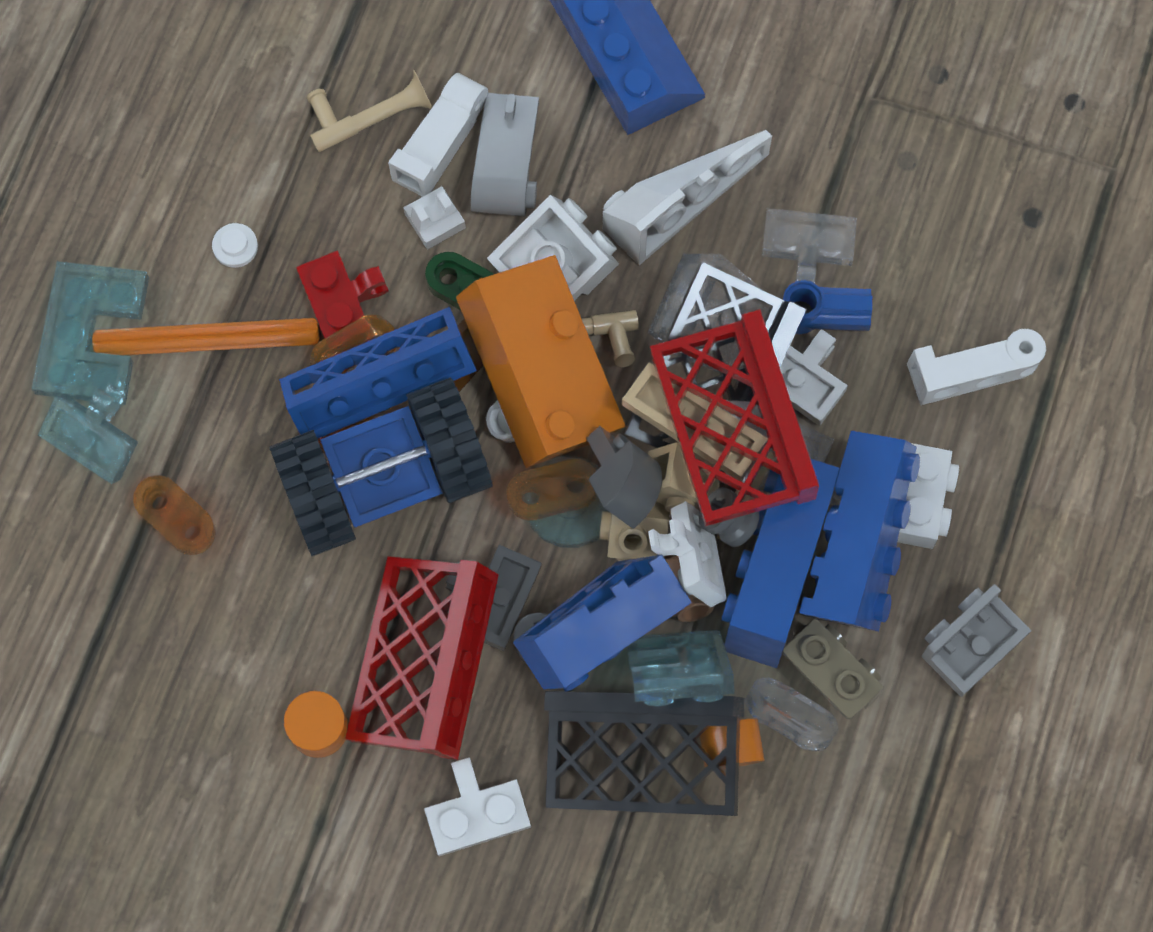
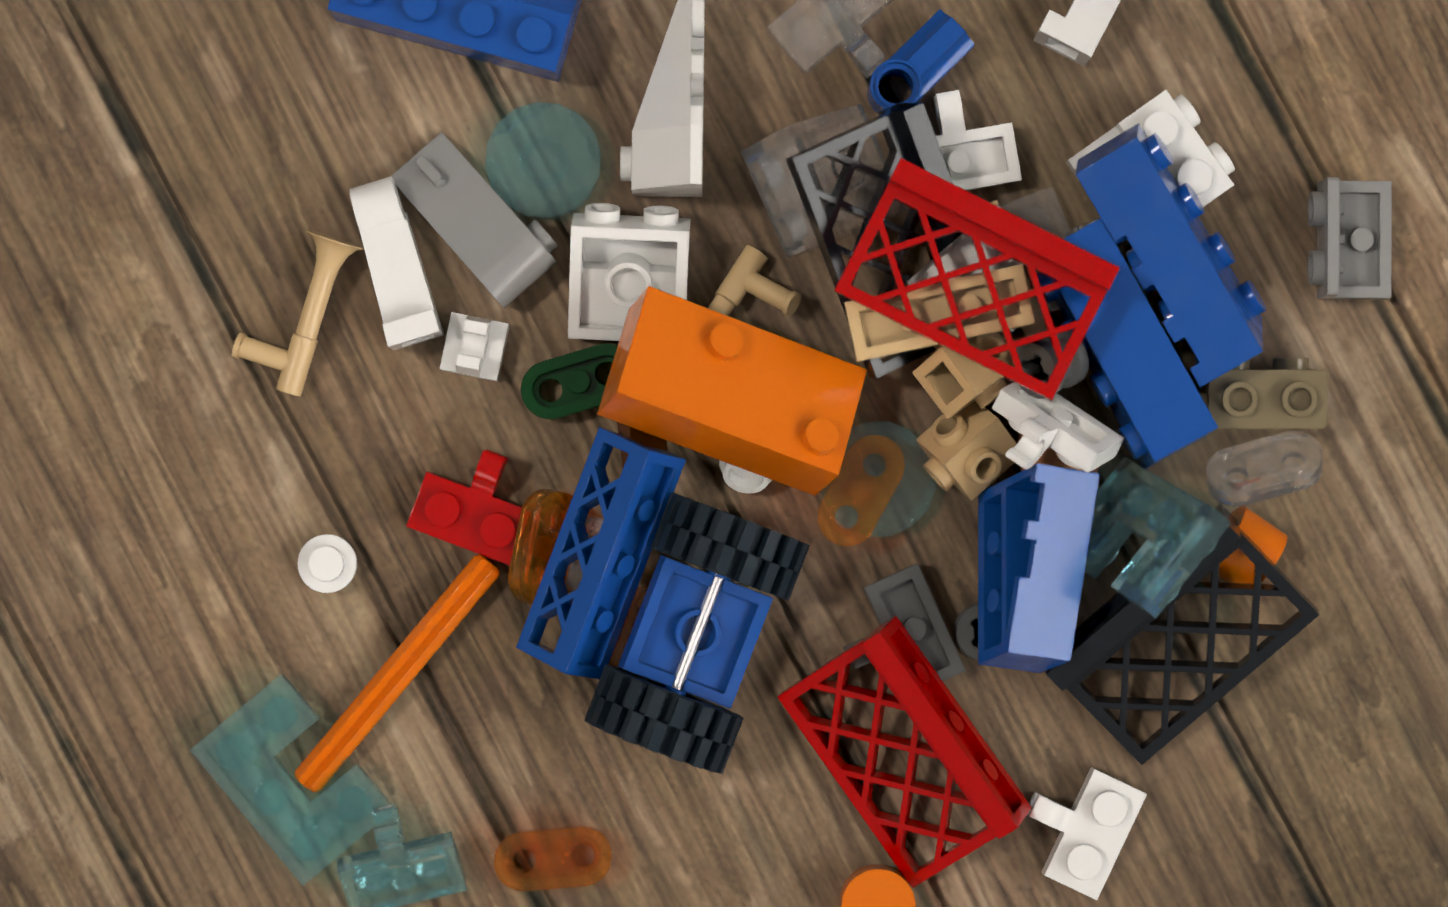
camera: 50 degrees left, 15 degrees up
dark grey brick [586,426,662,529] -> none
none -> clear light blue tile [485,102,602,220]

